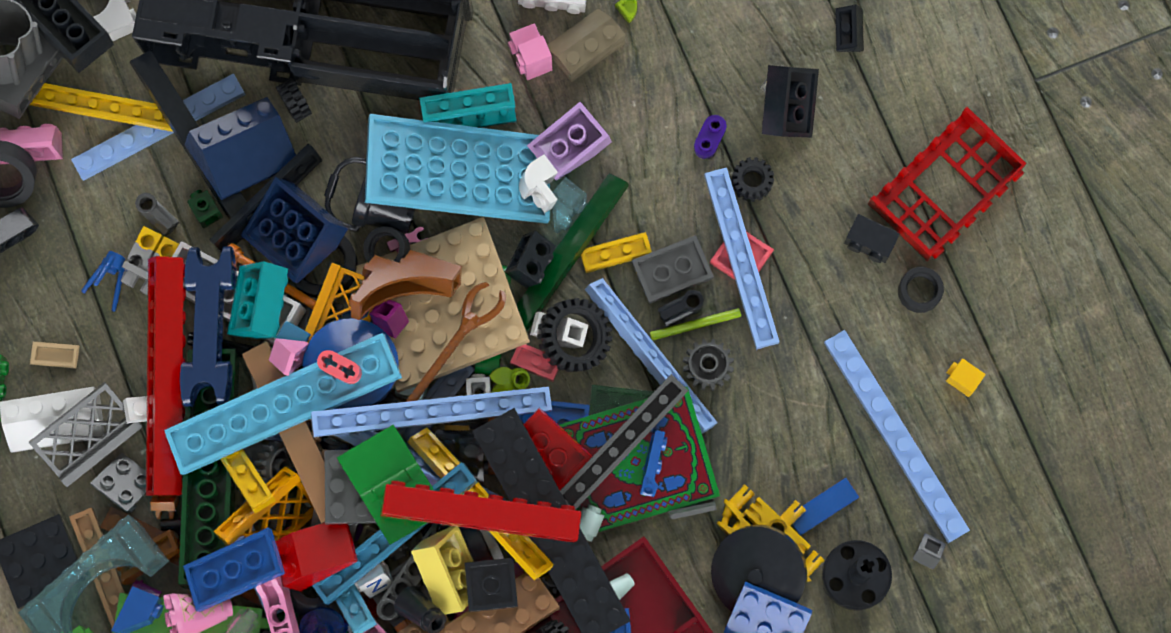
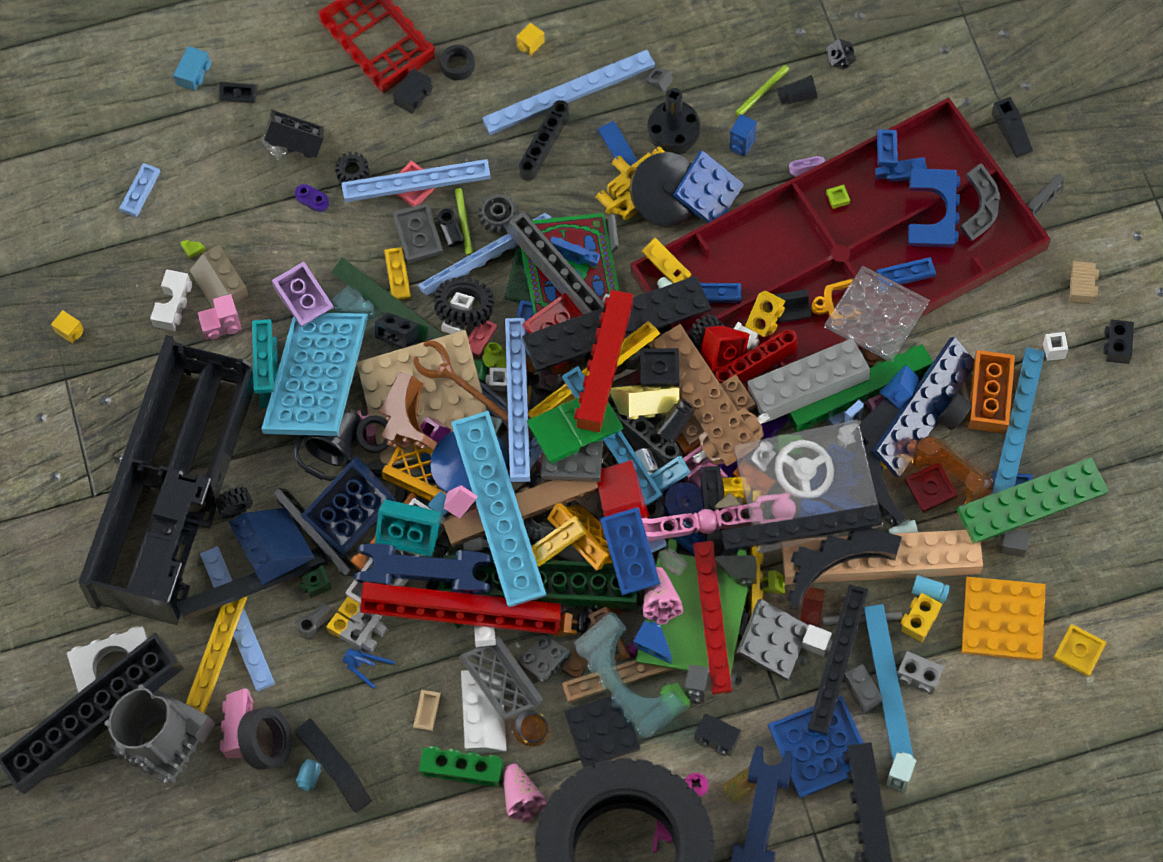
camera: 80 degrees left, 10 degrees down
coral beam [317,350,362,384] -> none
white brick [519,155,558,213] -> none
none -> clear orange piece [513,711,550,747]
none -> black beam [519,100,569,181]
none -> yellow plate [641,238,692,283]

